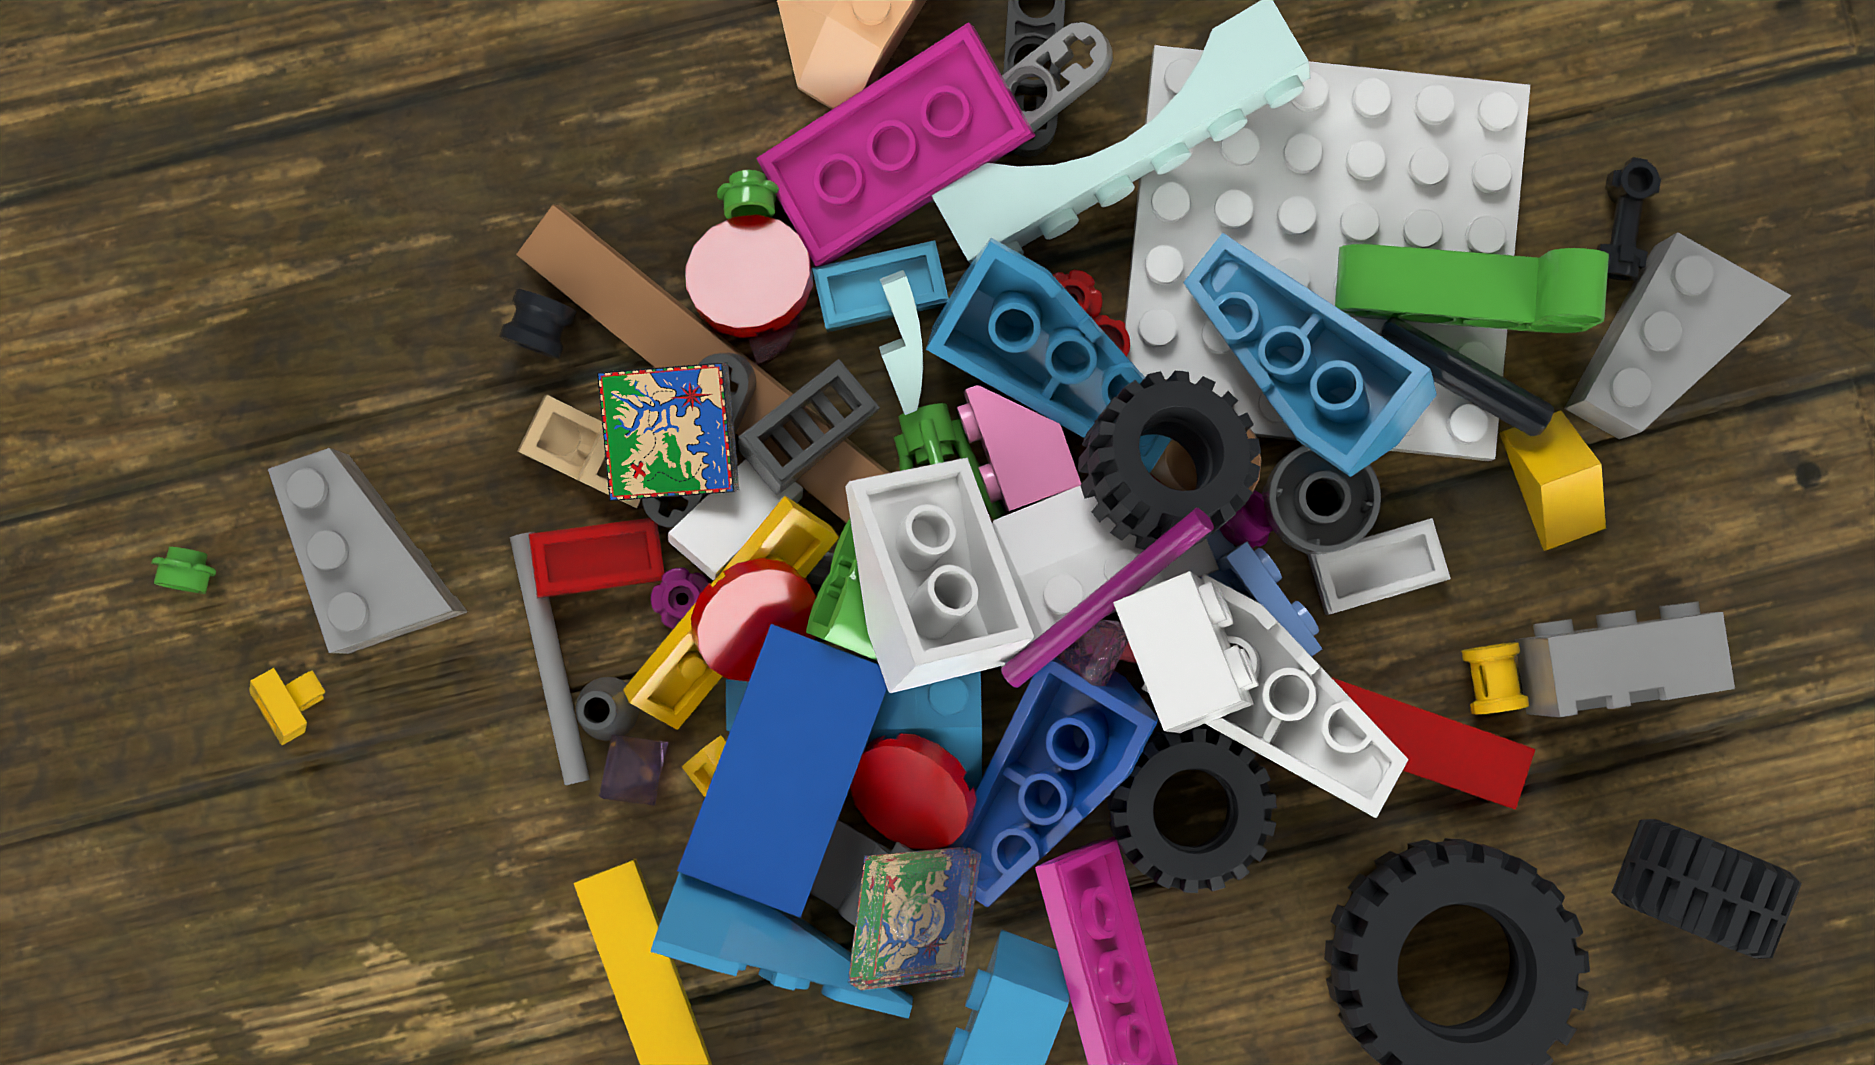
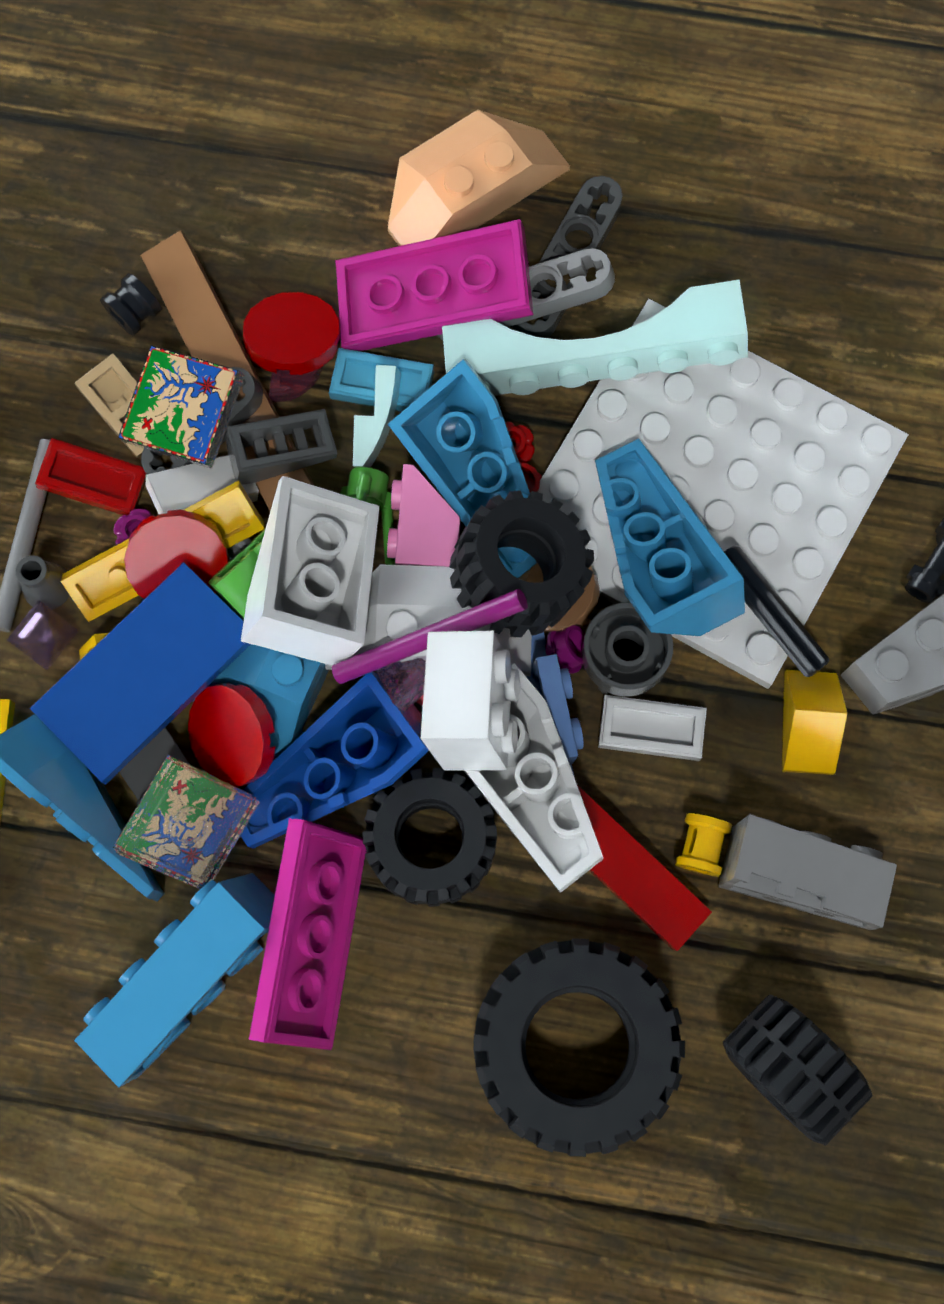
camera: 25 degrees right, 10 degrees down
bright green plate [717,170,779,219] -> none
bright green beam [1335,244,1609,333] -> none

